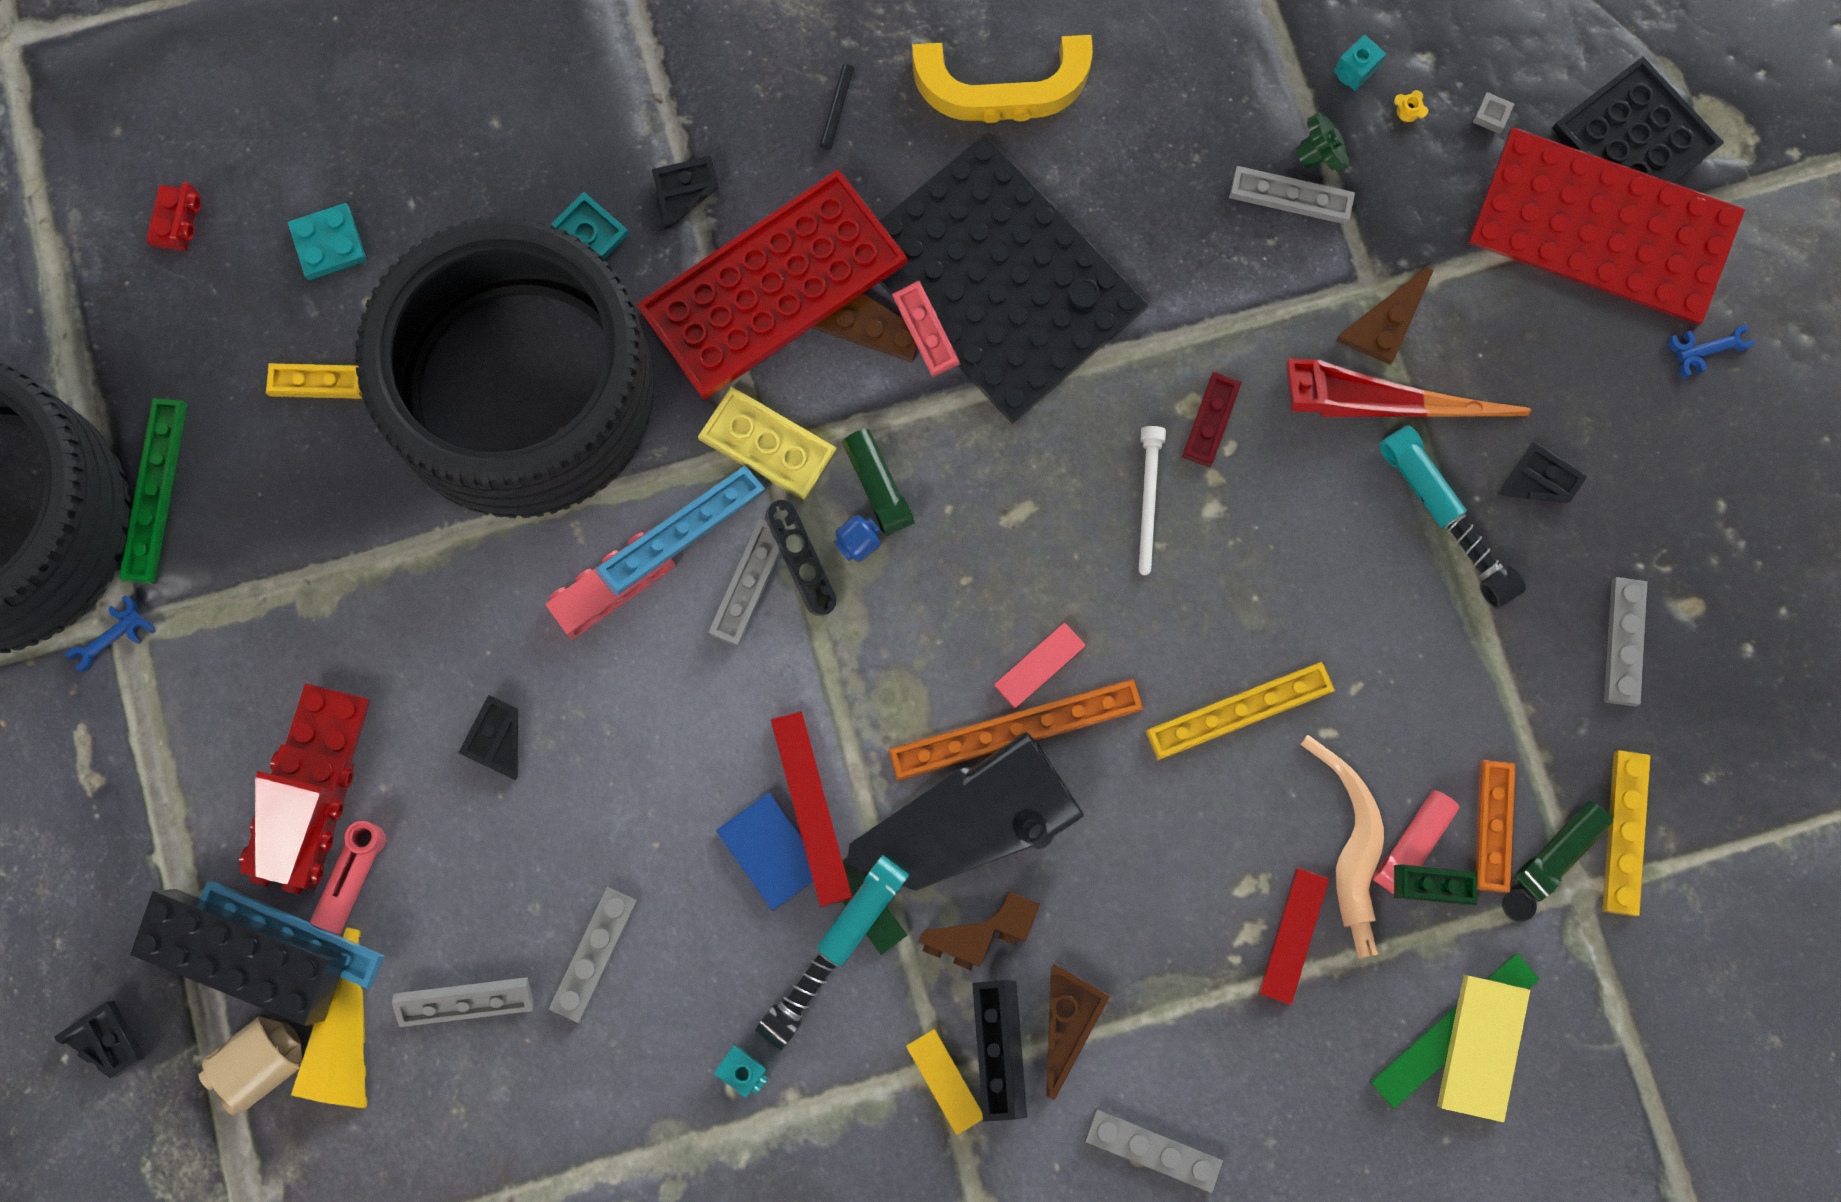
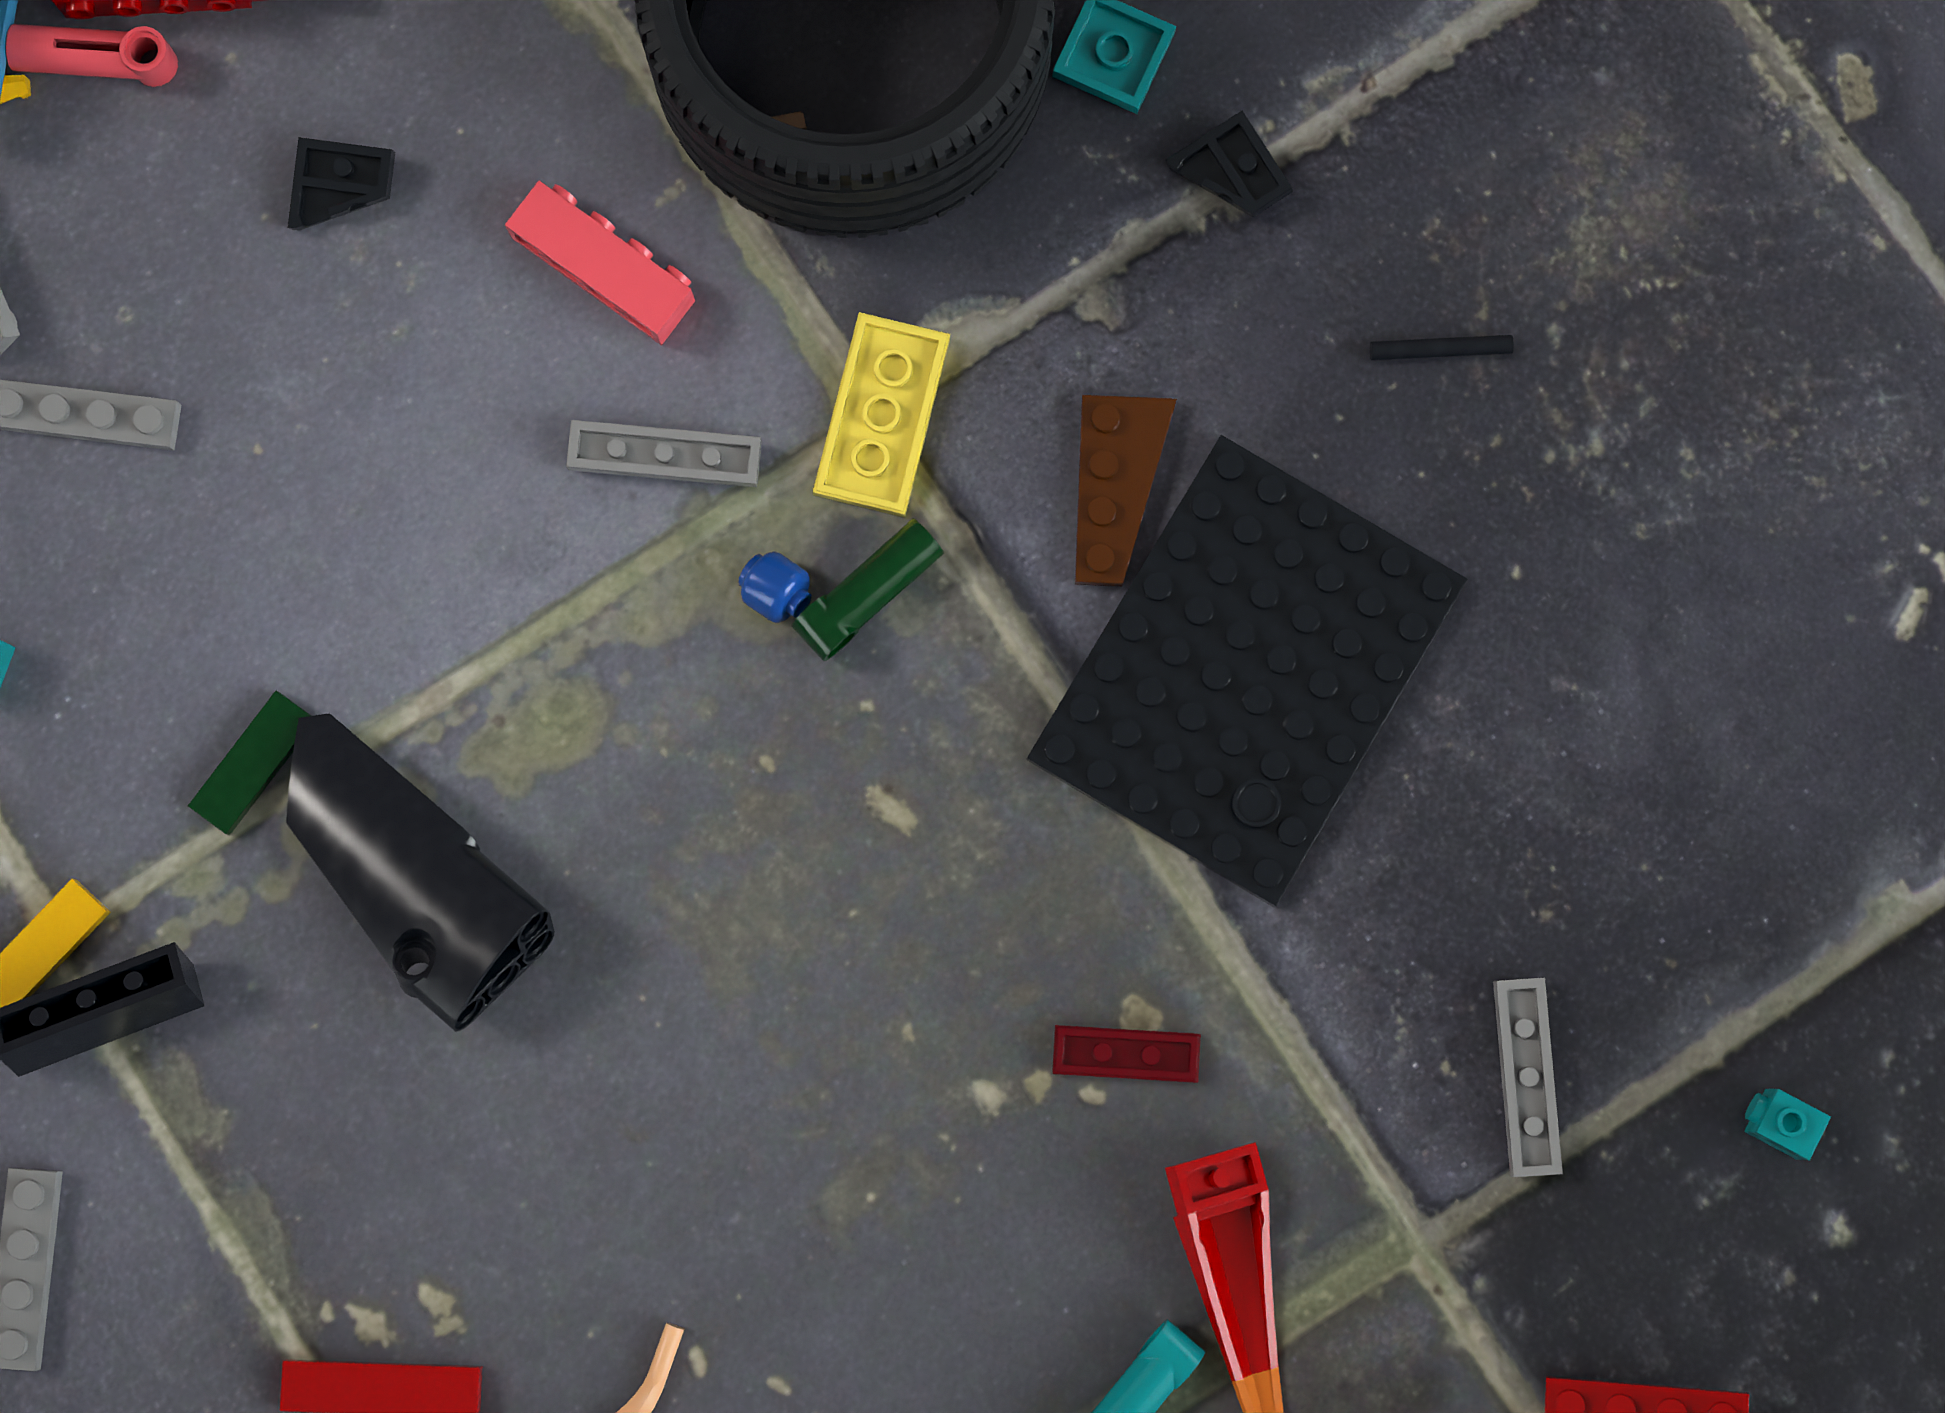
camera: 75 degrees right, 5 degrees up
dark azure plate [595,466,765,597] -> none
red plate [636,169,908,400] -> none
blue tile [716,793,813,911] -> none
piece [755,855,910,1051] -> none
black beam [765,500,837,616] -> none
red tile [771,711,852,908] -> none
orange tile [888,679,1143,782] -> none
coral tile [892,281,960,378] -> none
yellow arch [912,35,1093,123] -> none
reddish brown arch [918,891,1040,971] -> none
coral tile [994,622,1086,710] -> none
reddish brown wing [1046,964,1110,1100] -> none
white piece [1139,426,1166,575] -> none
yellow tile [1145,662,1335,761] -> none
dark green plant [1296,112,1350,172] -> none
reddish brown wing [1336,267,1434,365] -> none
yellow plate [1394,90,1428,122] -> none
light grey plate [1473,92,1514,134] -> none

